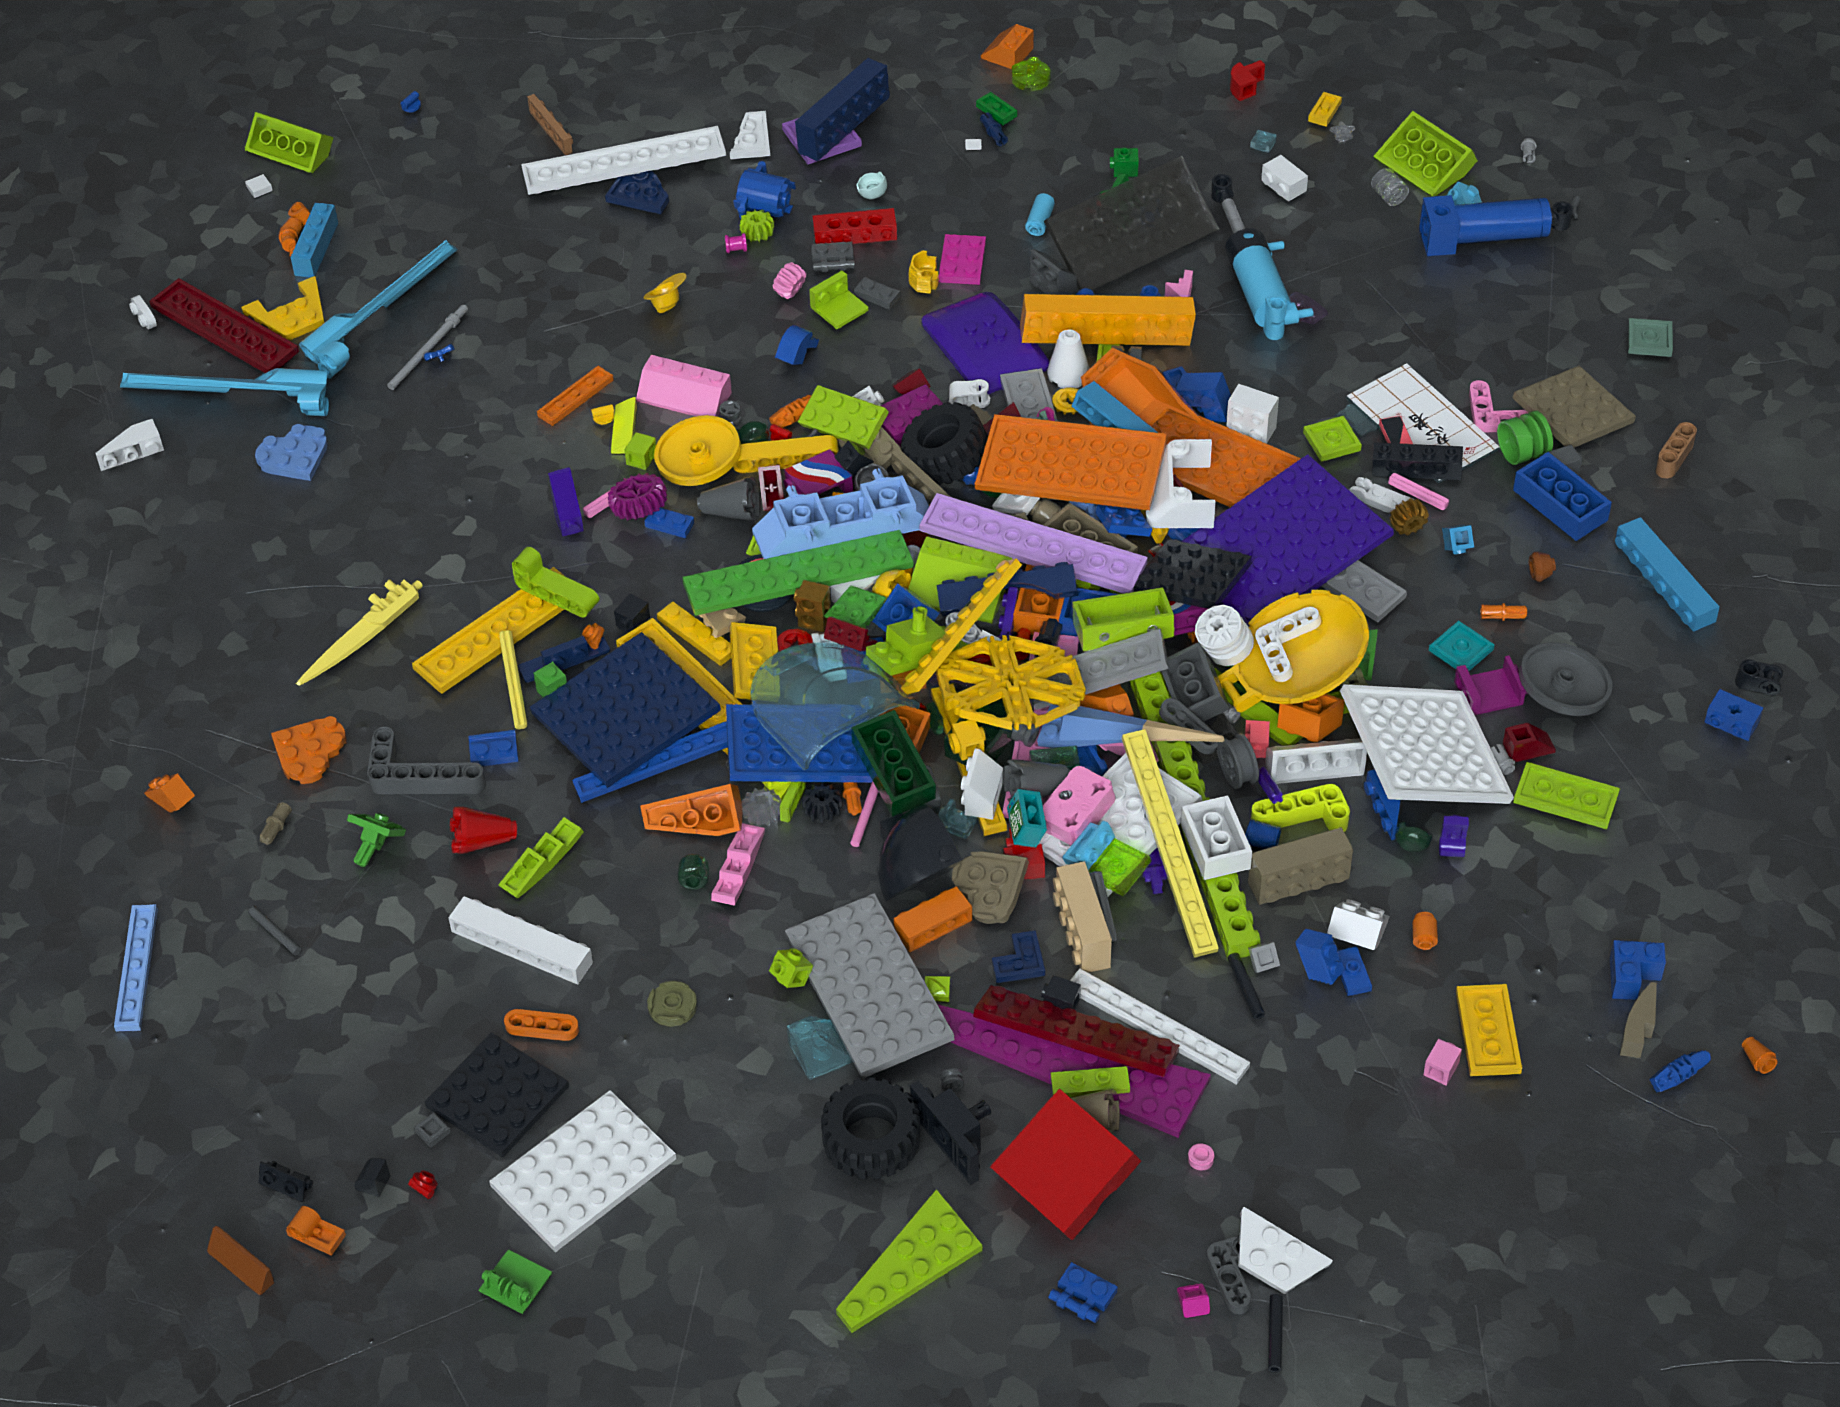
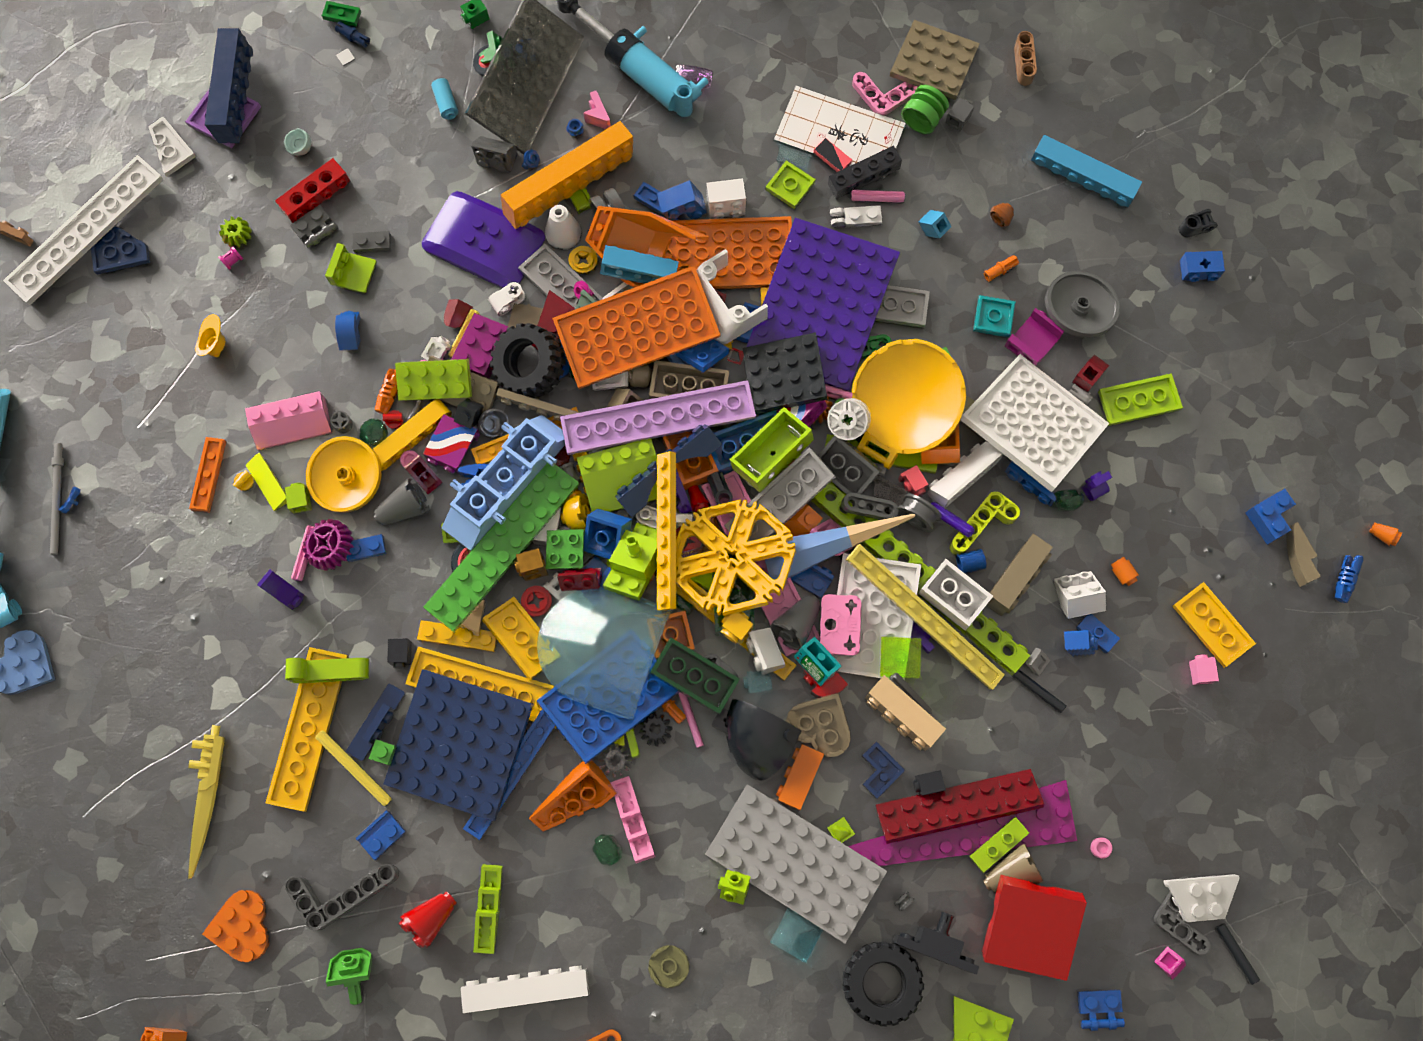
camera: 35 degrees left, 25 degrees up
dark tan axle [259,802,292,845] -> none
orange plate [582,623,605,649] -> none
blue container [733,161,796,220] -> none
bright pink gear [773,262,807,299] -> none
yellow hair [909,250,939,294] -> none
dark pink plate [939,234,986,285] -> none
clear green plate [1029,745,1080,770] -> none
medium azure bracket [1062,821,1115,870] -> none
white tile [1070,969,1250,1085] -> none
white beam [1255,607,1321,682] -> none
pearl gold gear [1389,498,1429,536] -> none
blue brick [1513,452,1612,541] -> none

